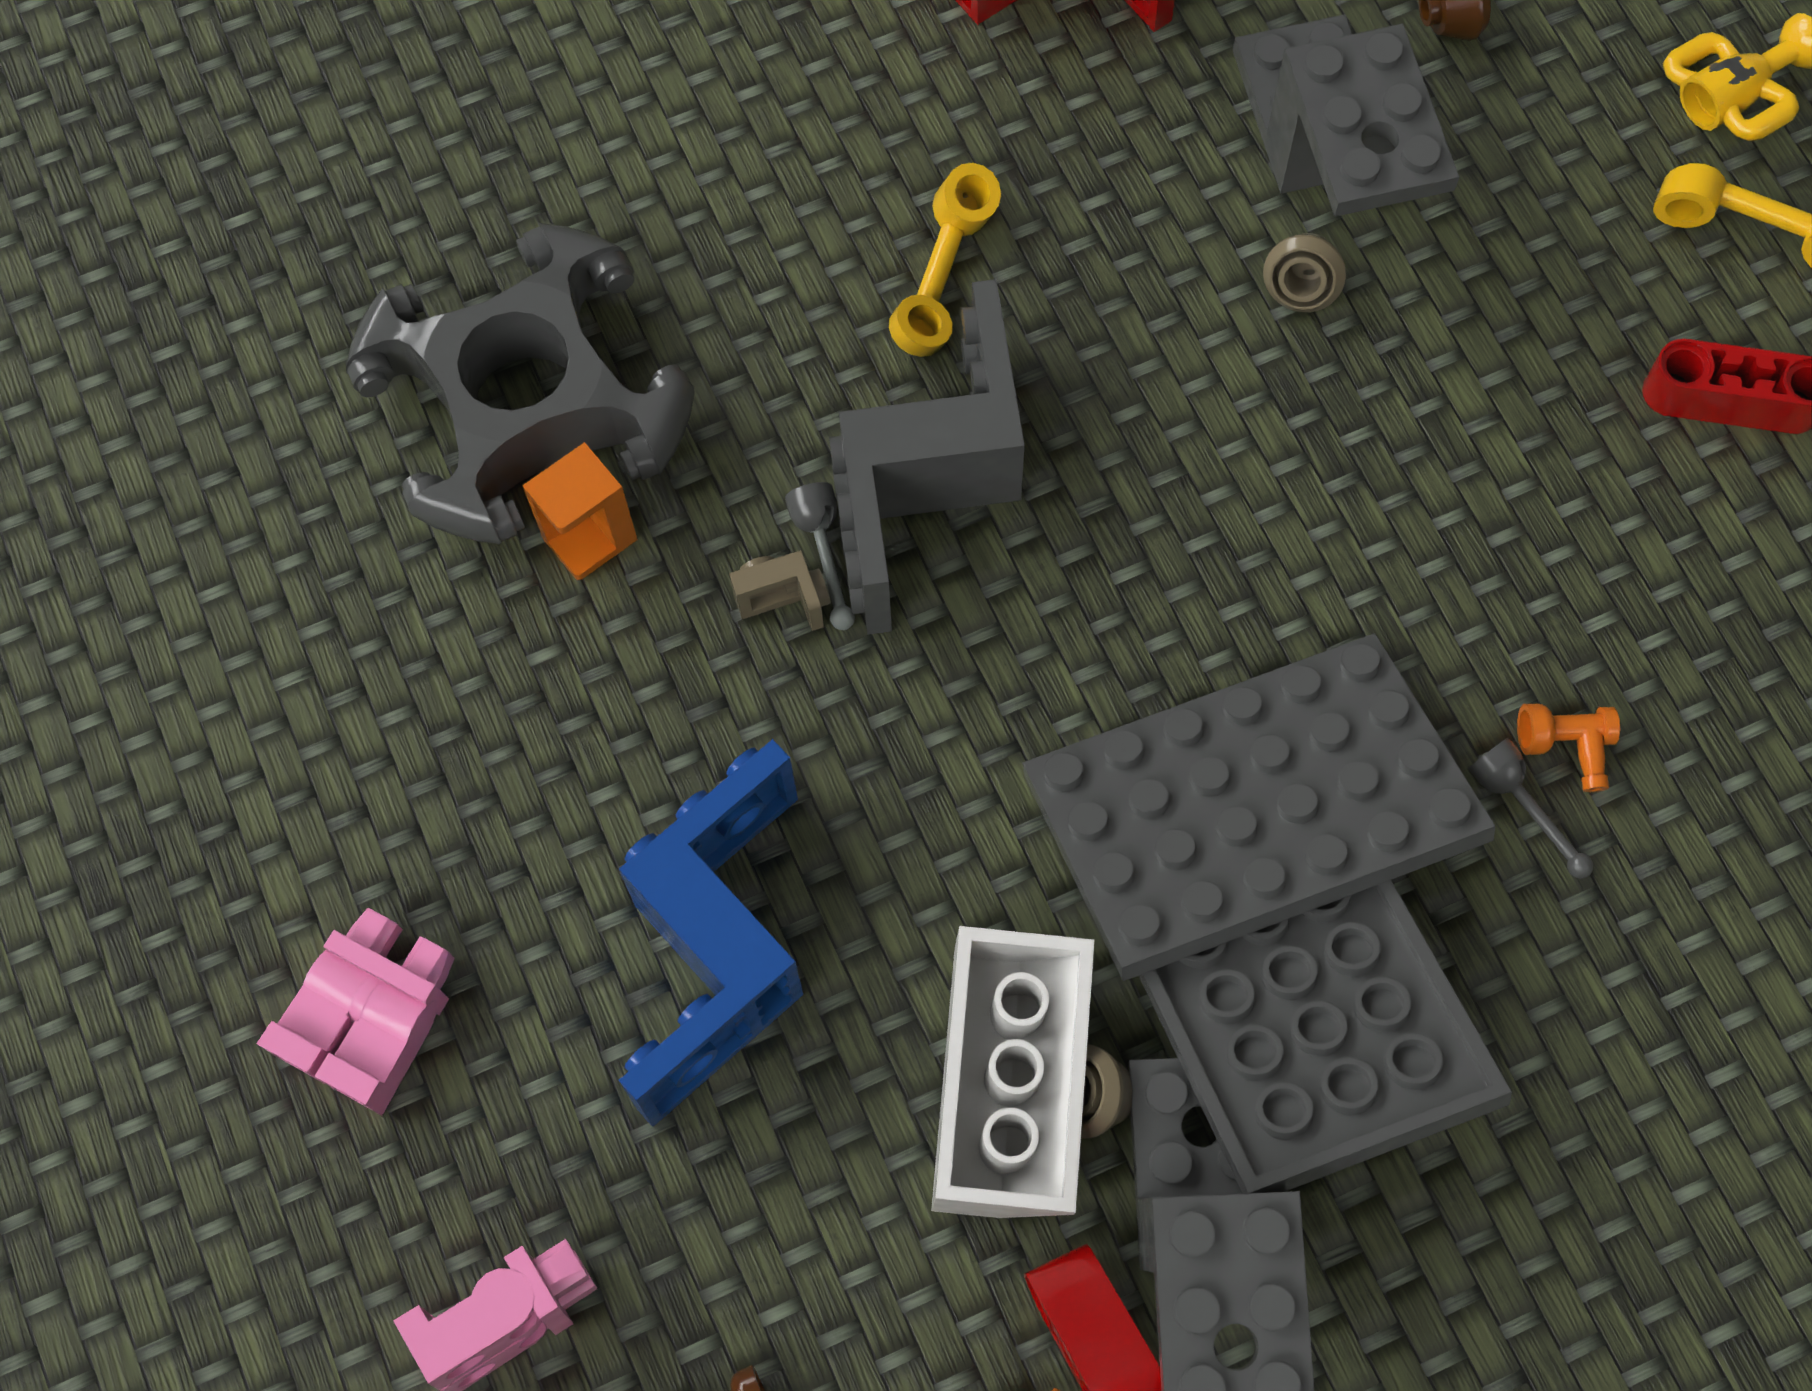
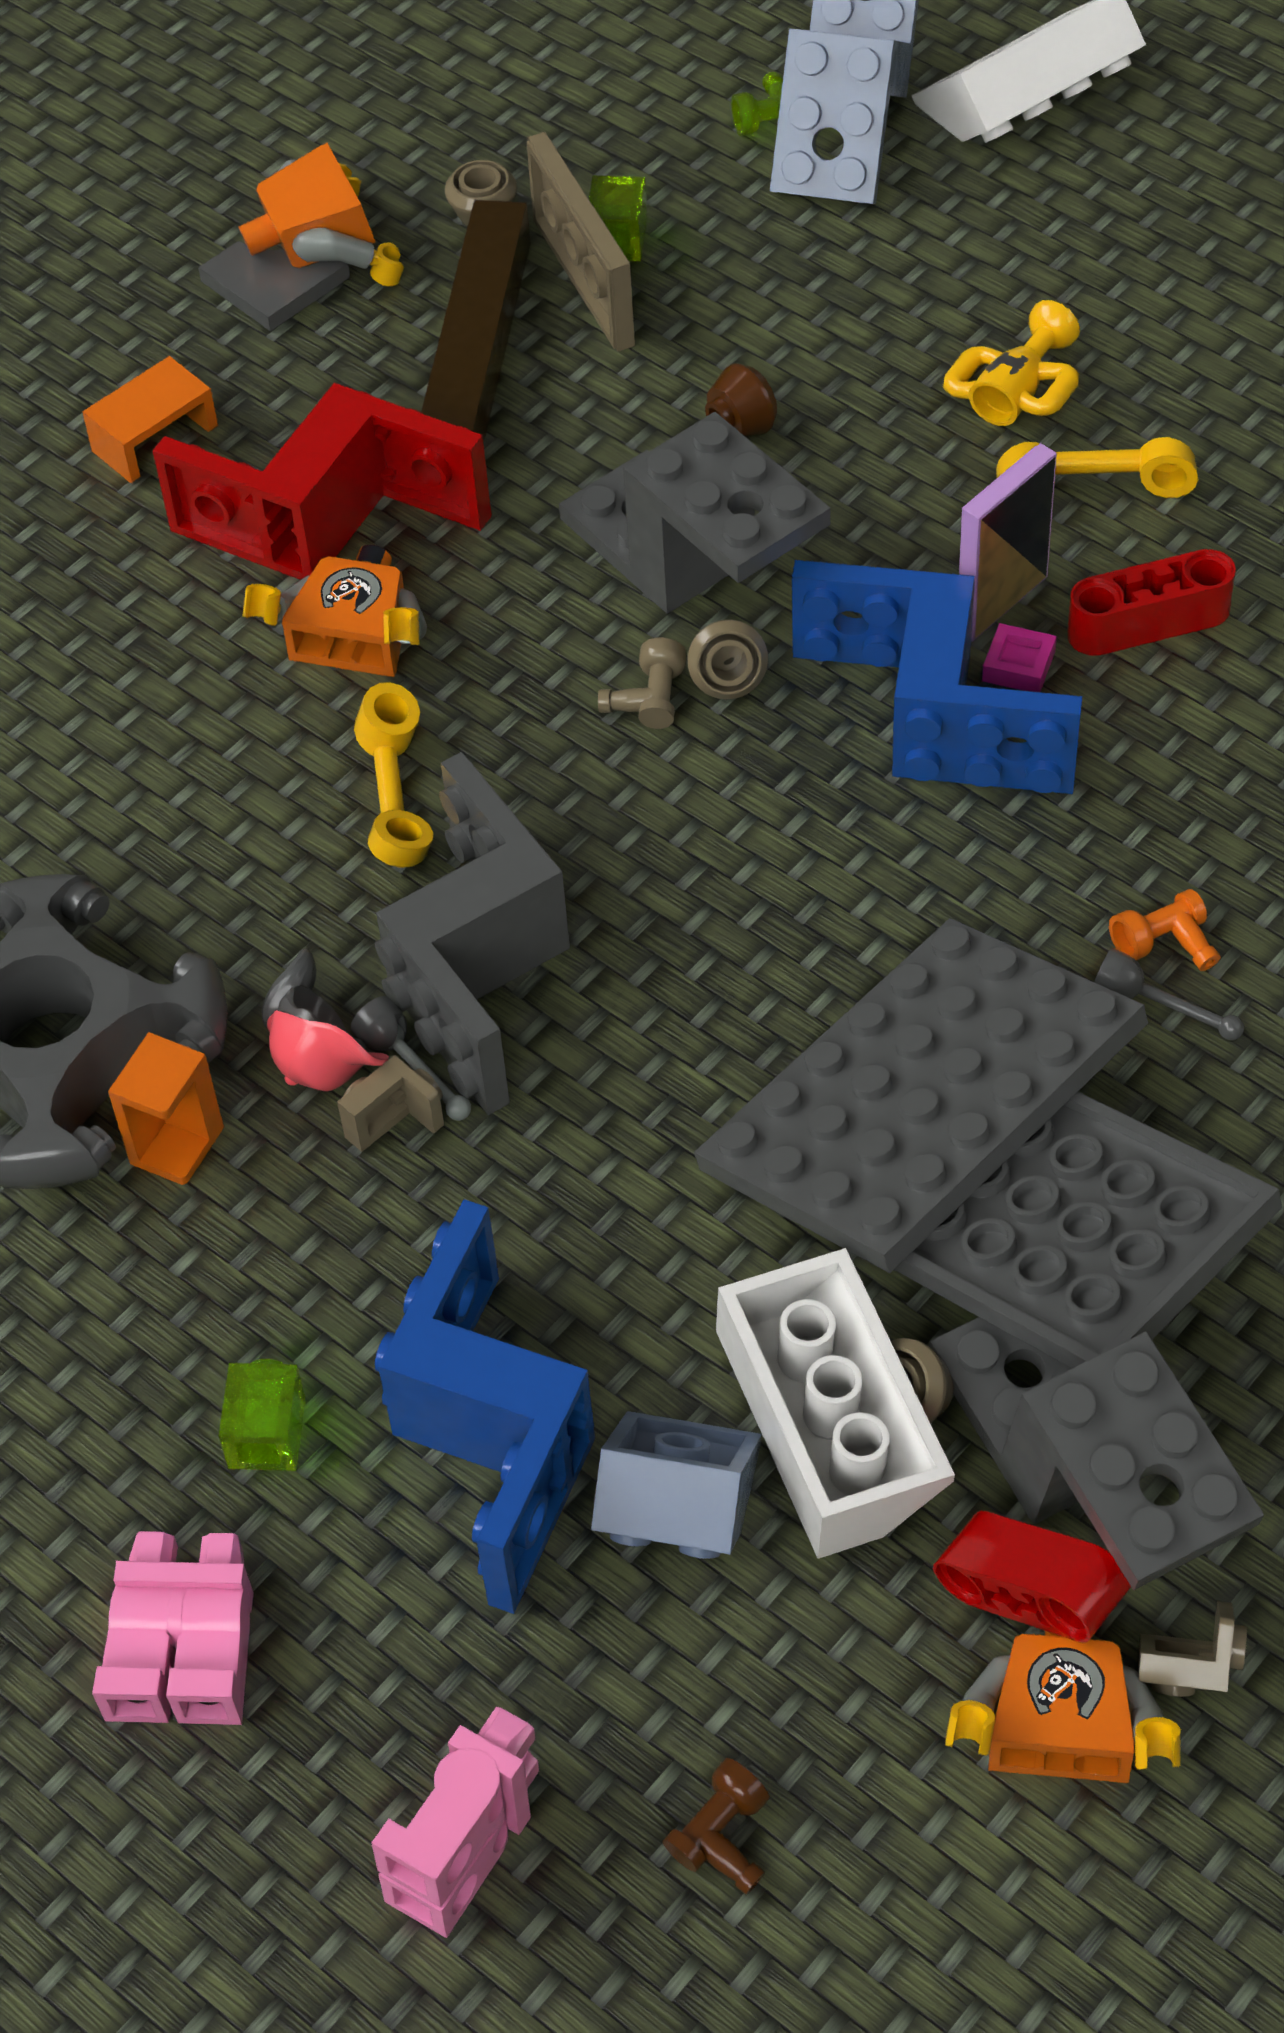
camera: 25 degrees left, 15 degrees down
none -> clear neon green brick [218,1359,306,1471]
none -> orange torso [242,544,427,677]
none -> coral hair [262,948,389,1091]
none -> sand blue slope [591,1411,762,1559]
none -> dark tan piece [598,637,687,729]
none -> blue bracket [792,560,1083,794]
none -> tile [959,443,1057,642]
none -> dark pink plate [982,623,1057,692]

